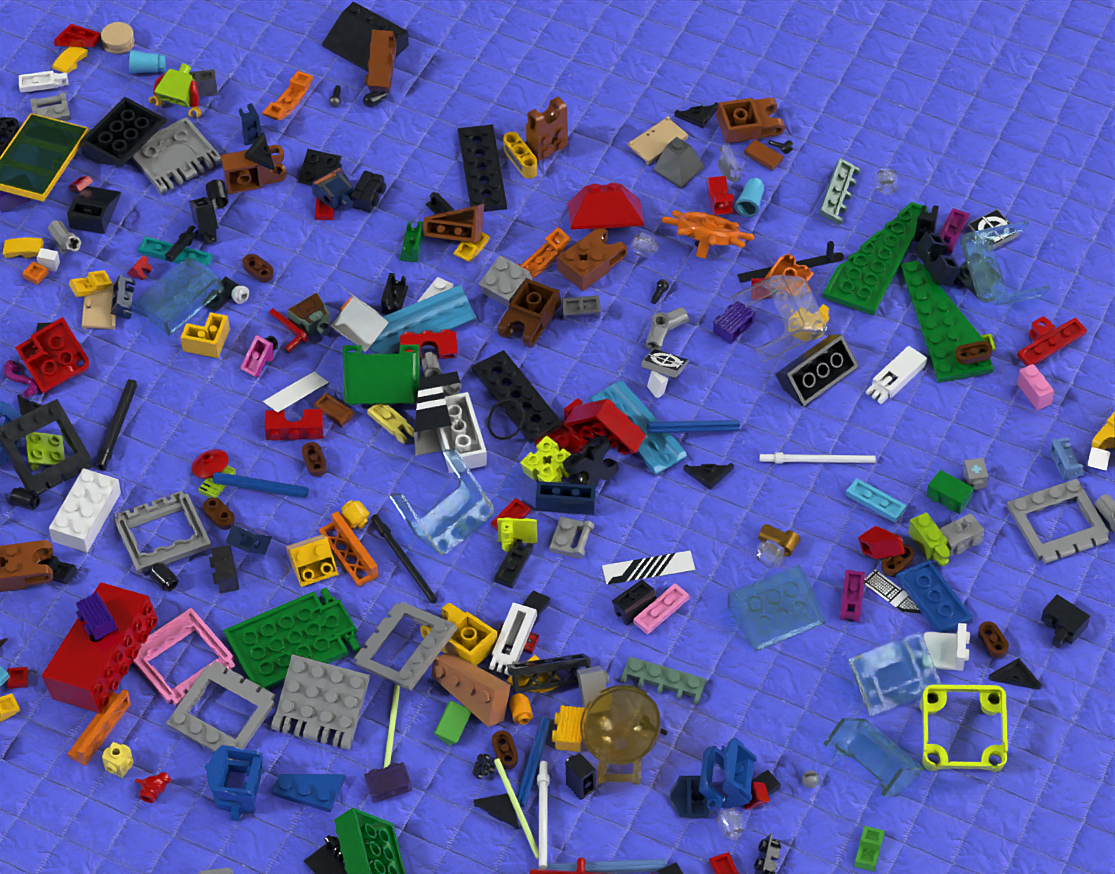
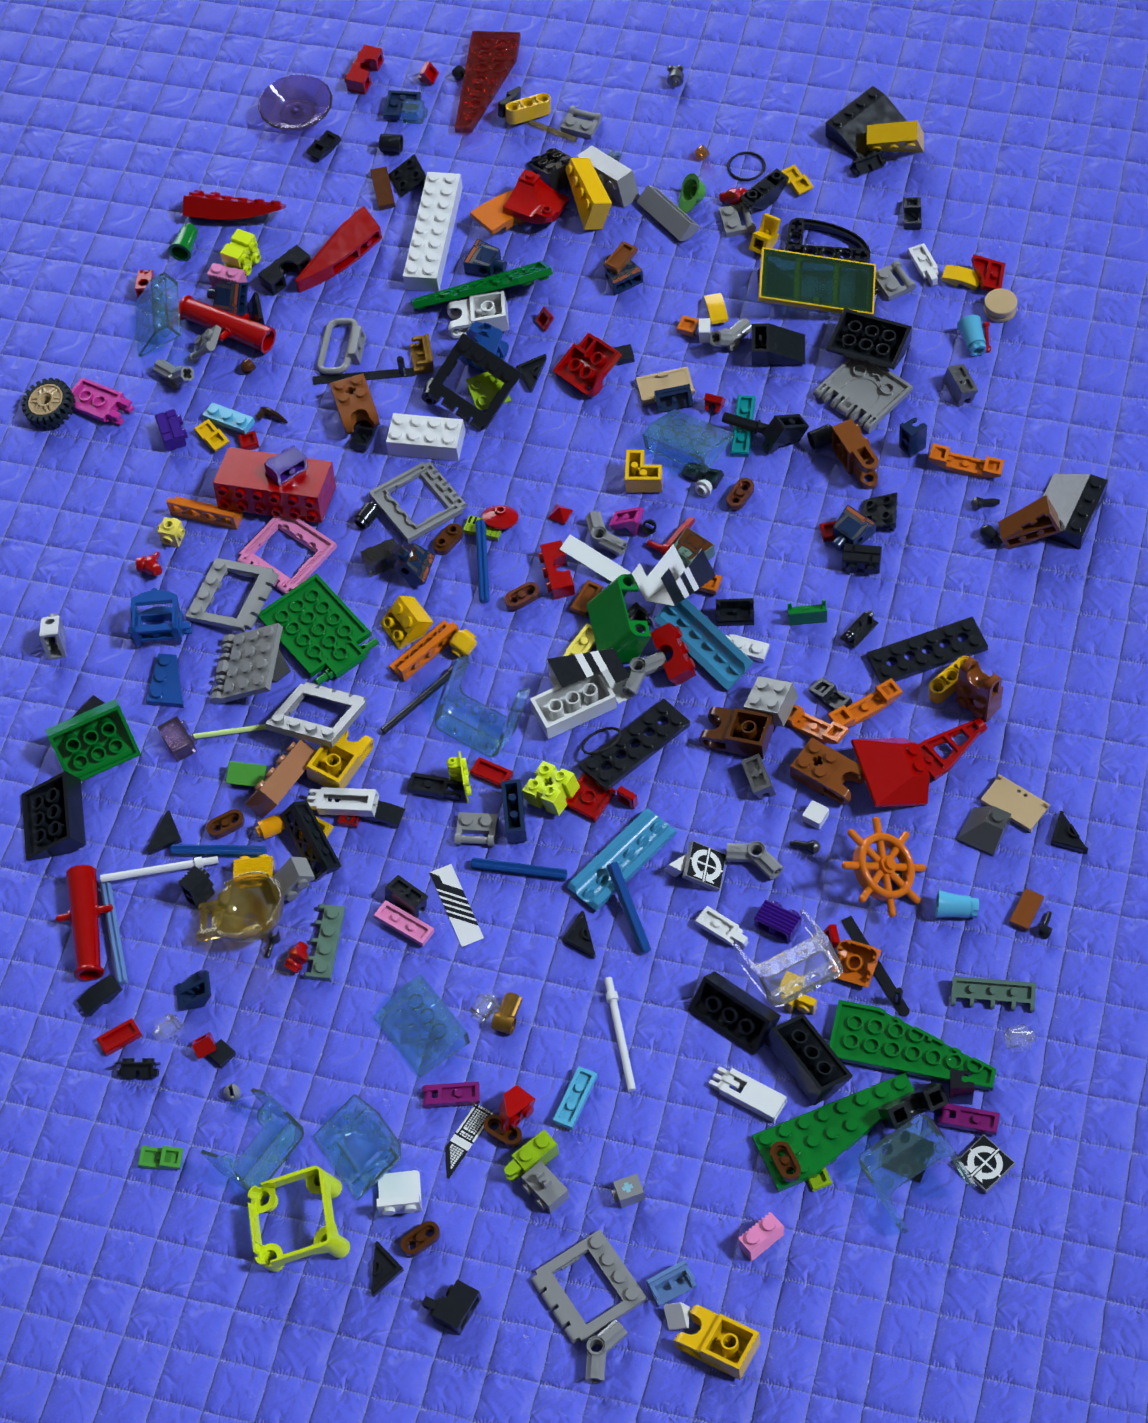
camera: 85 degrees right, 5 degrees up
magenta animal [4,360,39,398] -> none
tile [69,176,93,192] -> none
yellow slope [69,270,113,297] -> none
black axle [95,379,137,471] -> none
lime torso [149,63,201,118] -> none
black tile [244,132,275,170] -> none
dark orange wedge [423,204,484,243] -> none
yellow slope [453,232,490,262] -> none
black plant [472,753,495,780] -> none
yellowish green axle [494,758,539,859] -> none
black piece [563,436,619,487] -> none
red brick [564,399,646,456] -> none
clear head [631,232,659,258] -> none
blue animal [699,738,757,812] -> none
red arch [706,176,734,216] -> none
dark orange brick [716,98,785,143] -> none
clear slope [717,143,741,182] -> none
blue tile [896,559,973,633] -> none
green brick [926,470,974,515] -> none
red plate [1017,316,1087,367] -> none
none -> red animal [284,941,308,973]
none -> blue axle [471,857,568,881]
none -> red slope [548,504,573,525]
none -> light grey piece [585,511,627,556]
none -> white hinge [695,906,749,949]
none -> black slope [765,1013,853,1105]
none -> white piece [803,800,829,830]
none -> black slope [809,677,852,711]
none -> orange slope [828,678,903,727]
none -> red plate [918,717,987,781]

